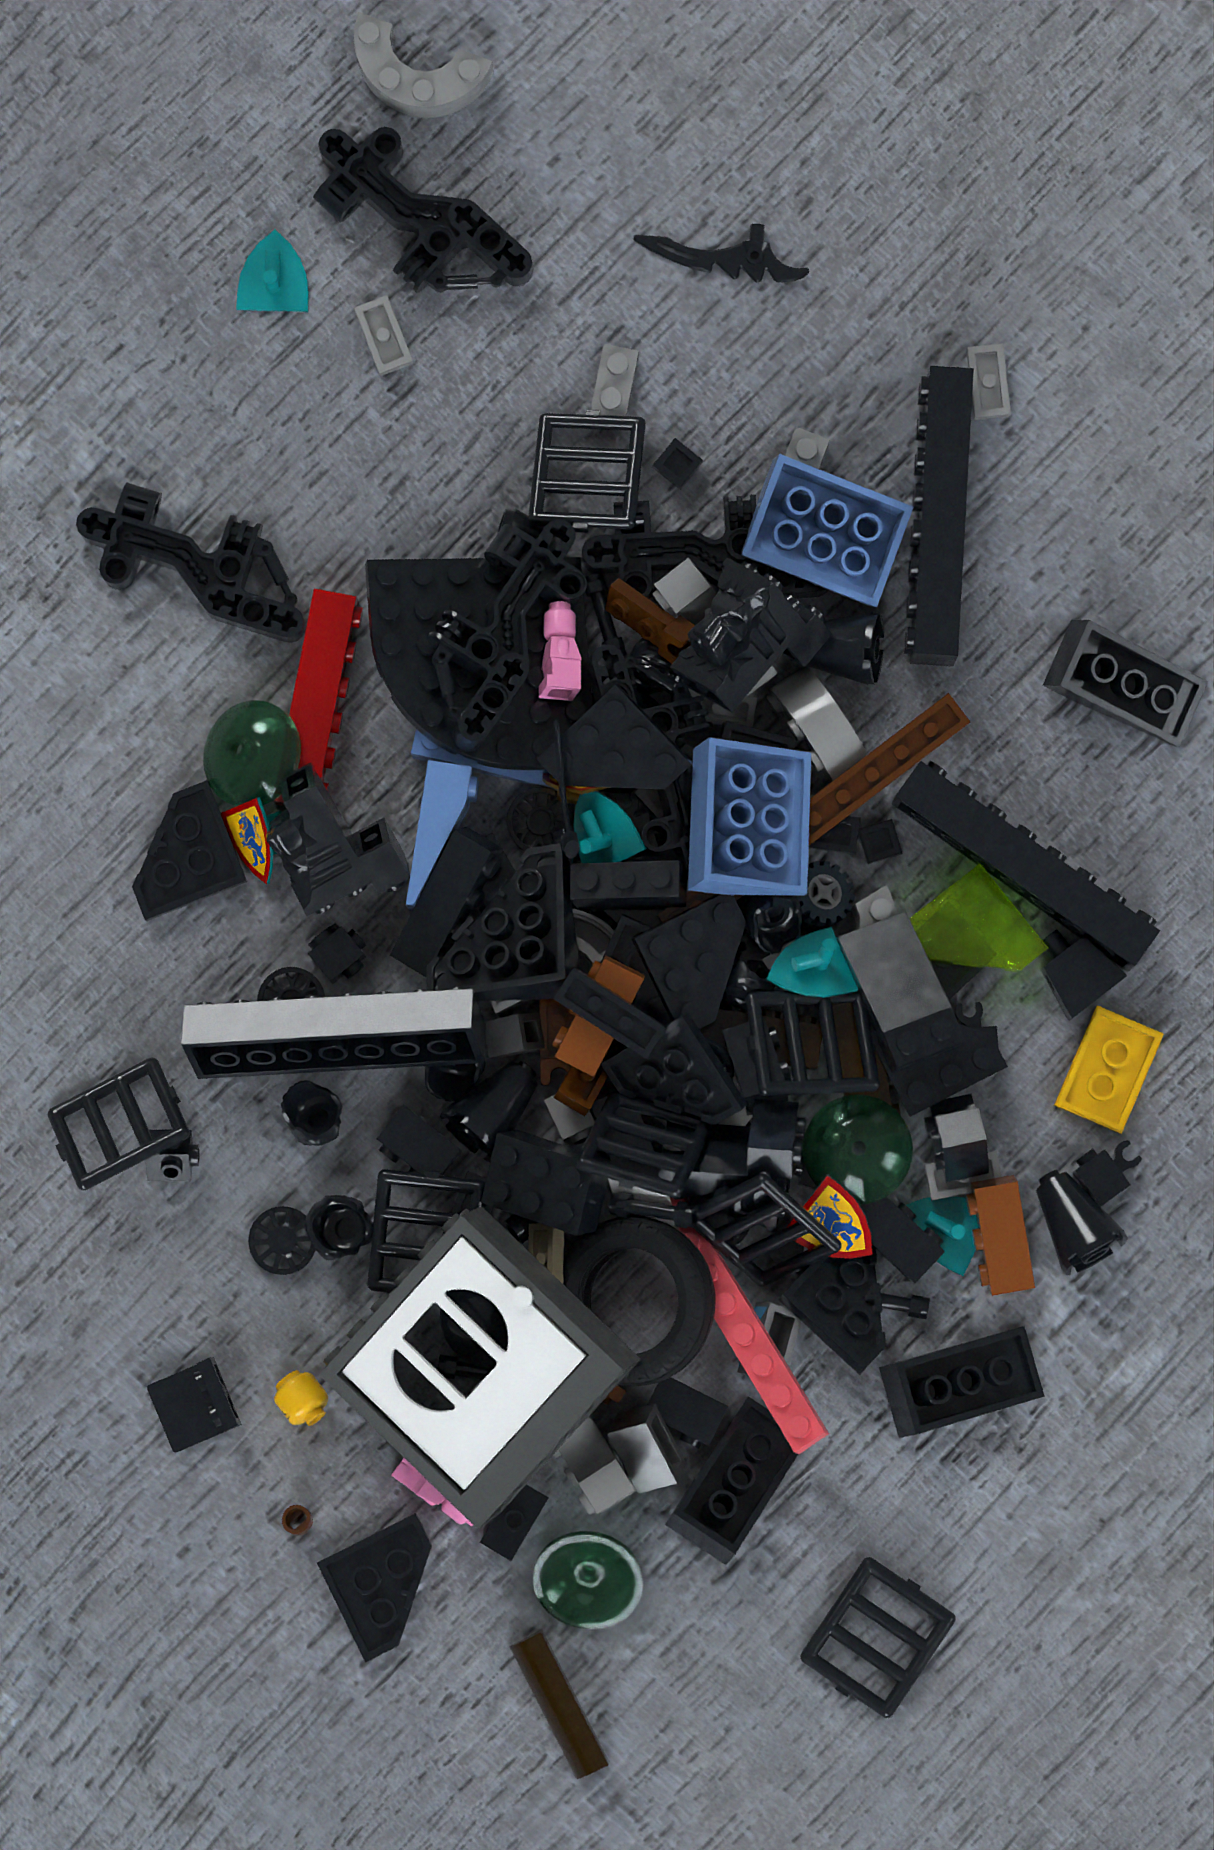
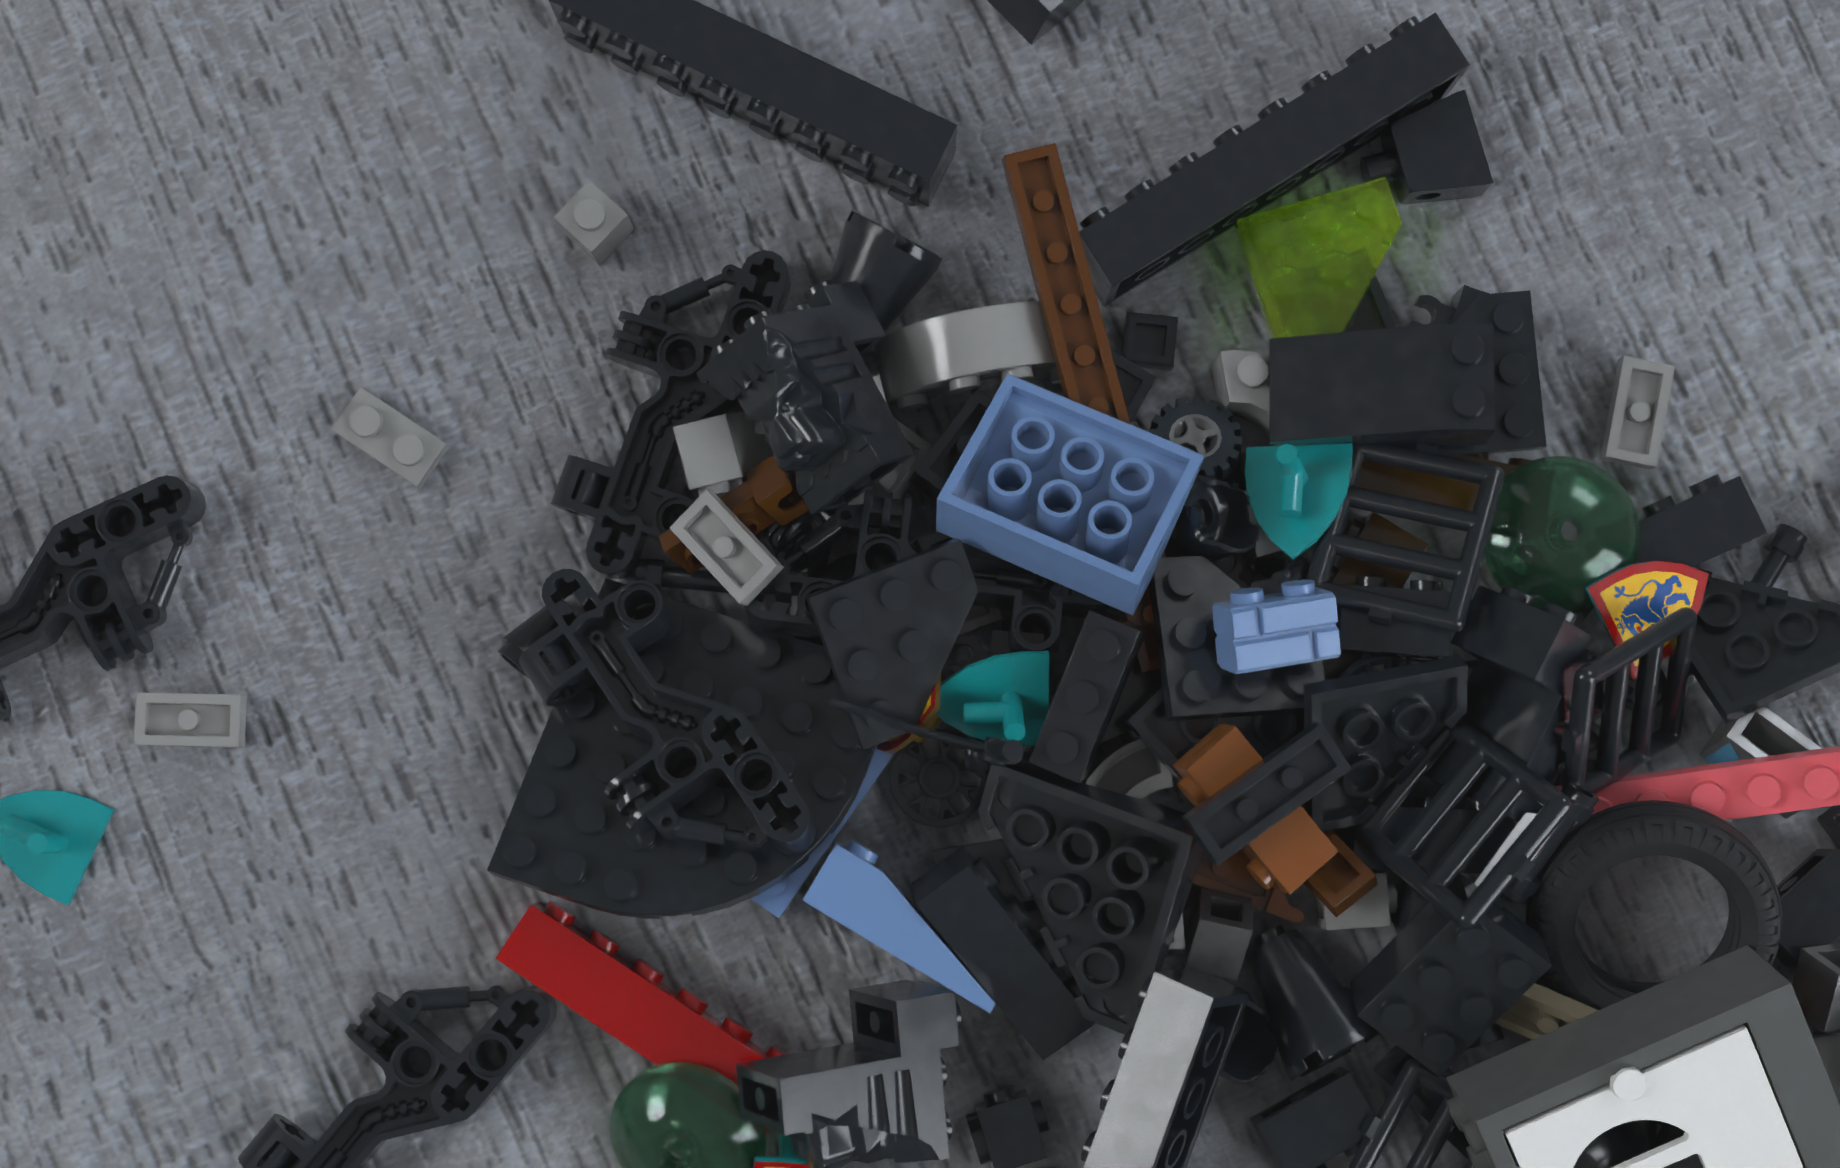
camera: 75 degrees left, 0 degrees up
black bar [528,410,646,533] -> none
bright pink piece [539,601,582,701] -> none
black piece [633,224,809,283] -> none
black plate [652,438,703,490] -> none
medium blue slope [741,454,914,608] -> none
teal shield [906,1196,978,1276] -> none
black brick [924,1094,989,1182] -> none
dark orange brick [966,1175,1035,1296] -> none
black cone [1036,1170,1128,1275] -> none
yellow tile [1053,1005,1164,1134] -> none
black brick [1072,1140,1142,1206] -> none
none -> light grey plate [670,489,784,606]
none -> medium blue brick [1212,580,1341,674]

